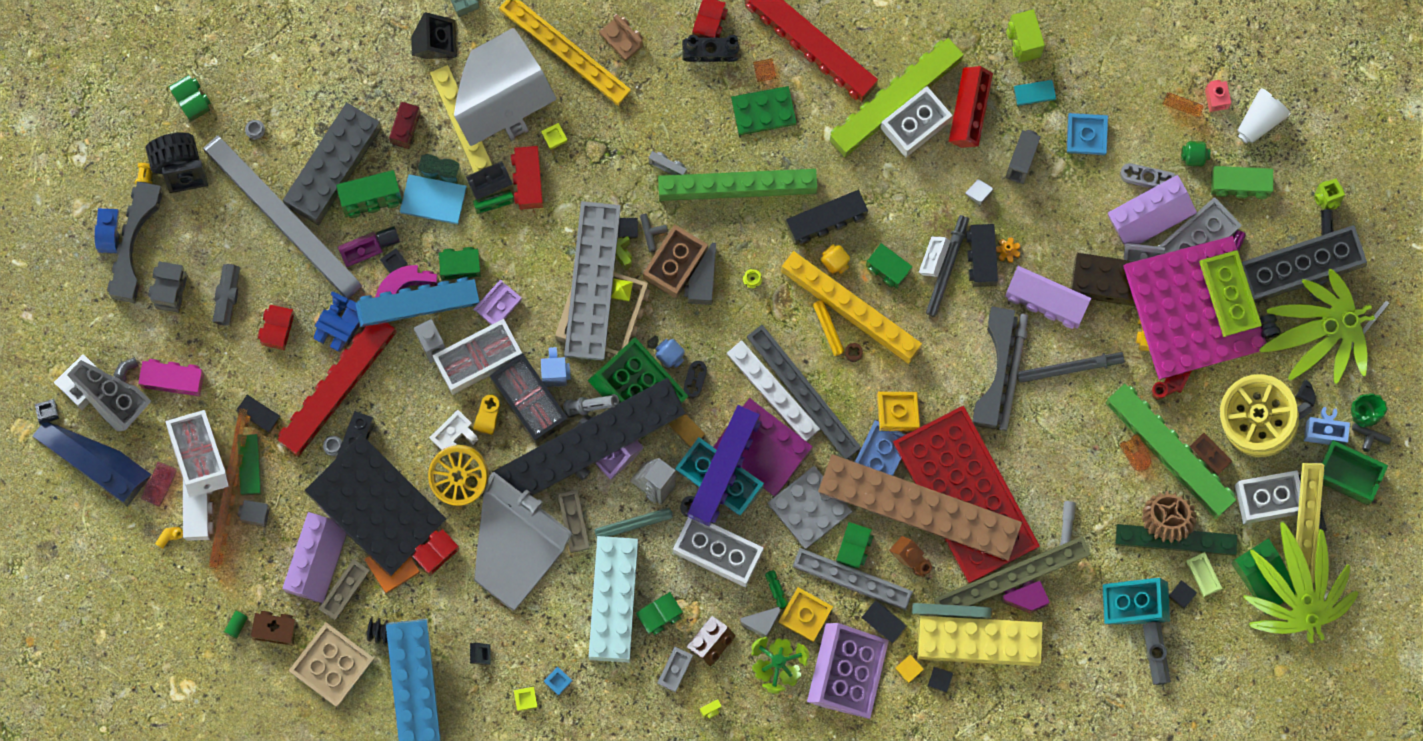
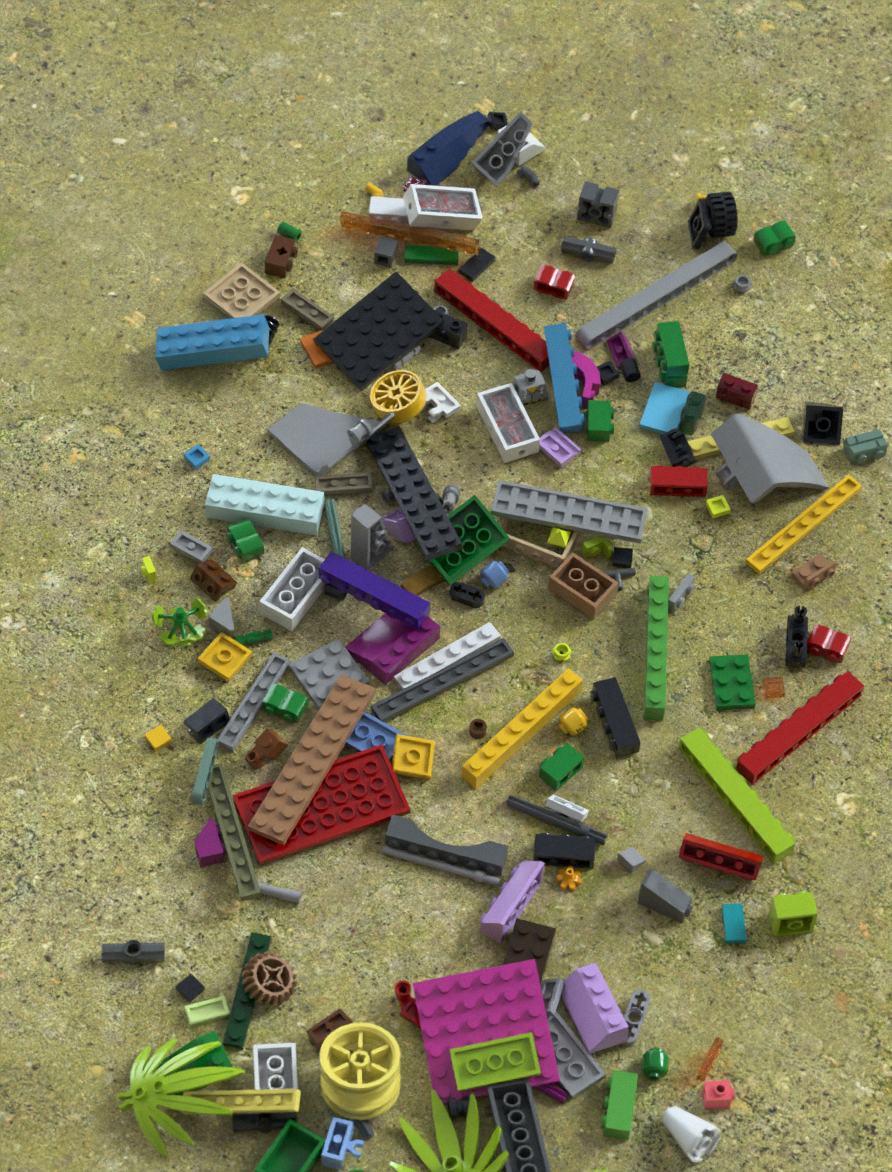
camera: 95 degrees right, 20 degrees down
blue brick [95,208,120,254] -> none
dark grey arch [107,181,163,303] -> none
dark pink brick [138,359,204,396] -> none
dark grey brick [283,102,382,226] -> none
lavender slope [283,512,347,603] -> none
blue hips [313,291,360,352] -> none
red brick [413,529,459,576] -> none
black plate [470,642,491,665] -> none
green slope [473,189,514,214] -> none
yellow piece [473,395,500,435] -> none
clear brick [490,354,569,445] -> none
neon yellow plate [514,687,538,711] -> none
light blue brick [541,347,571,387] -> none
teal slope [675,437,764,516] -> none
dark grey slope [684,242,716,305] -> none
lavender slope [807,623,889,719] -> none
yellow axle [813,300,844,356] -> none
white brick [881,86,952,158] -> none
light yellow brick [917,616,1042,666] -> none
black tile [927,667,953,693] -> none
dark grey axle [1018,352,1125,383] -> none
dark azure plate [1067,113,1108,155] -> none
teal slope [1103,578,1170,625] -> none
bright green brick [1105,384,1236,519] -> none
clear orange plate [1119,434,1151,472] -> none
black tile [1295,379,1316,407] -> none

